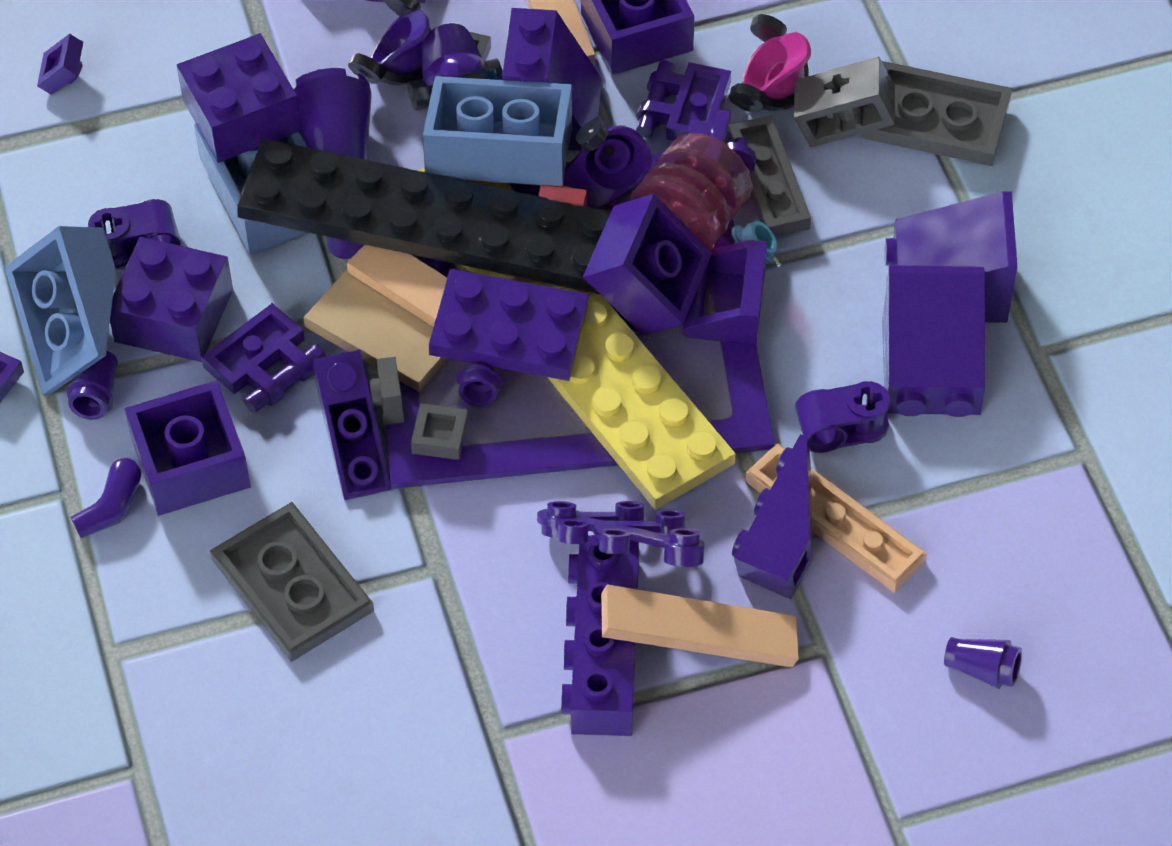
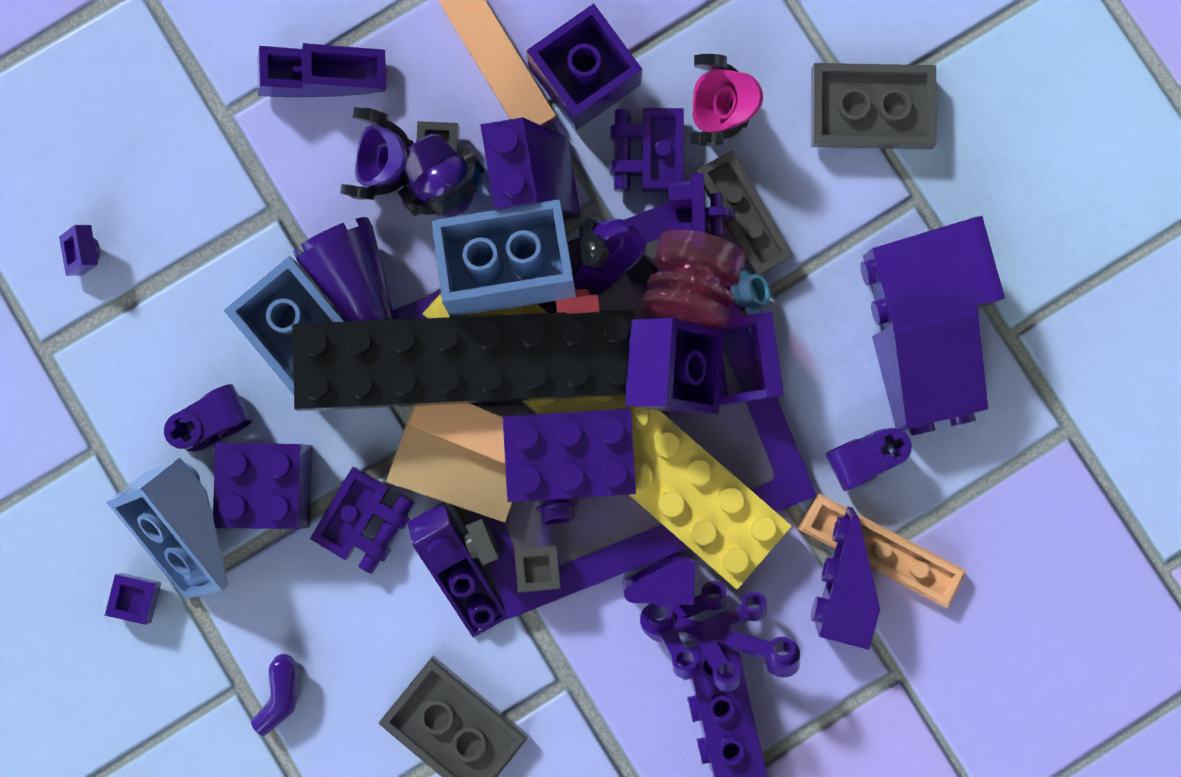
camera: 15 degrees left, 30 degrees up
dark purple cone [67,350,118,420] -> none
dark purple brick [124,380,251,516] -> none
dark purple brick [176,33,302,163] -> none
light nougat tile [601,585,799,668] -> none
dark grey brick [794,56,895,148] -> none
dark purple cone [944,637,1022,689] -> none
none -> dark purple tile [622,554,695,605]

